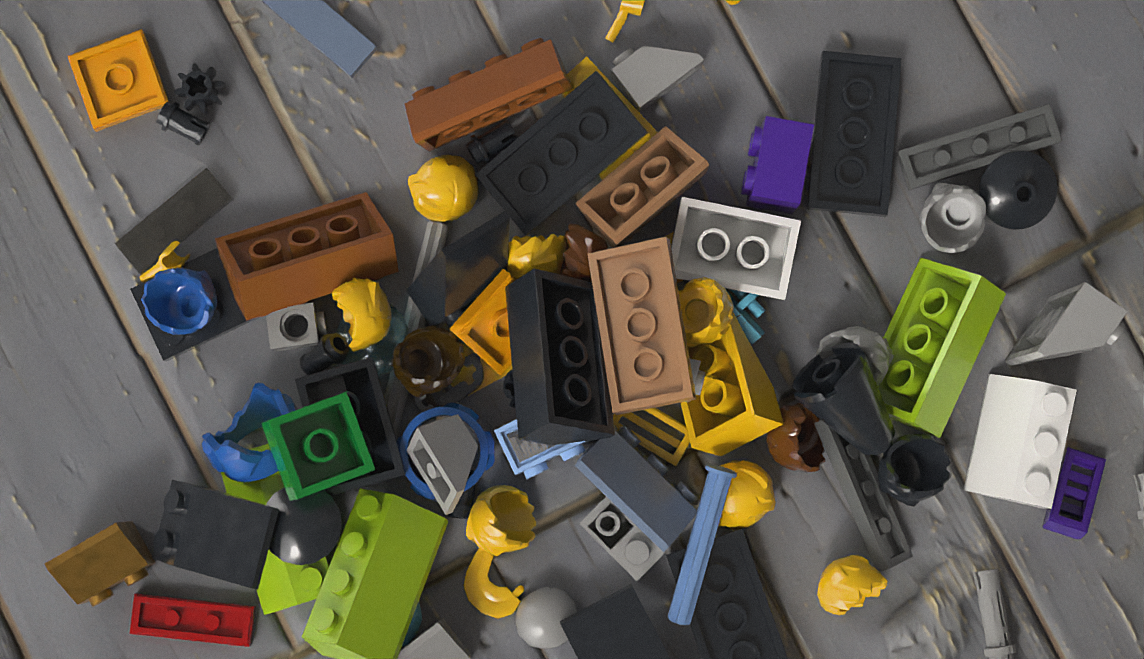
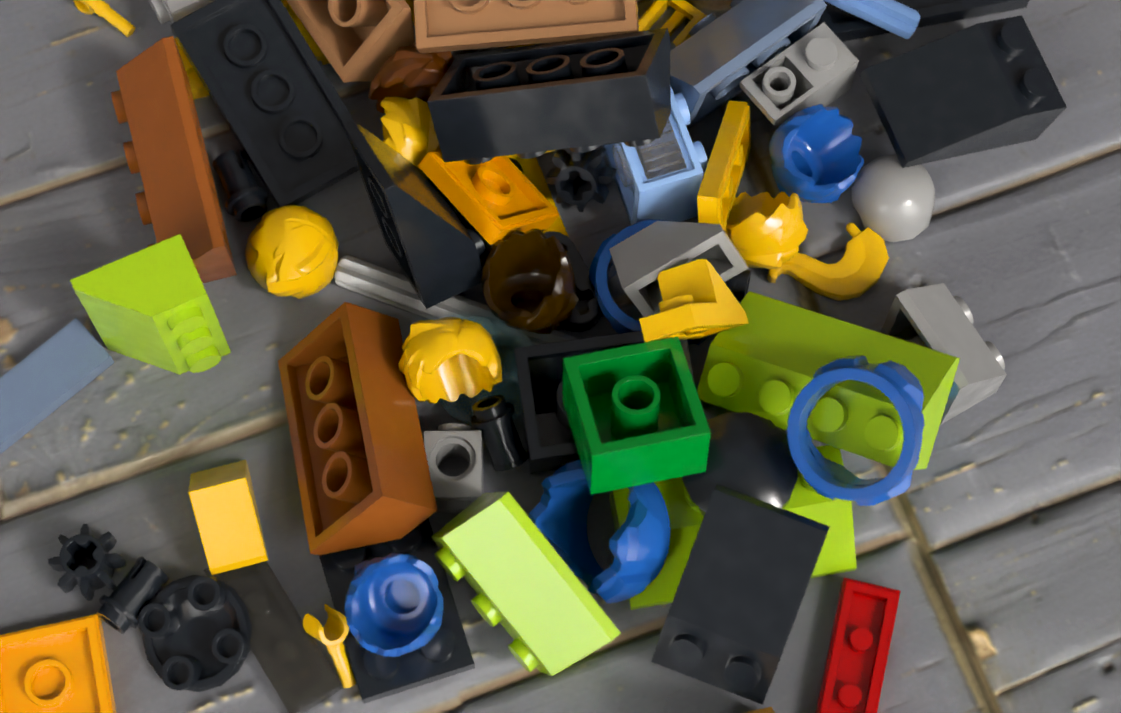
camera: 85 degrees left, 15 degrees down
none -> lime slope [70,234,231,375]
none -> black dish [138,575,253,692]
none -> yellow slope [188,460,269,575]
none -> slope [431,492,621,676]
none -> yellow slope [639,259,749,342]
none -> yellow tile [697,100,751,231]
none -> blue hair [769,104,864,203]
none -> blue piece [787,356,924,506]

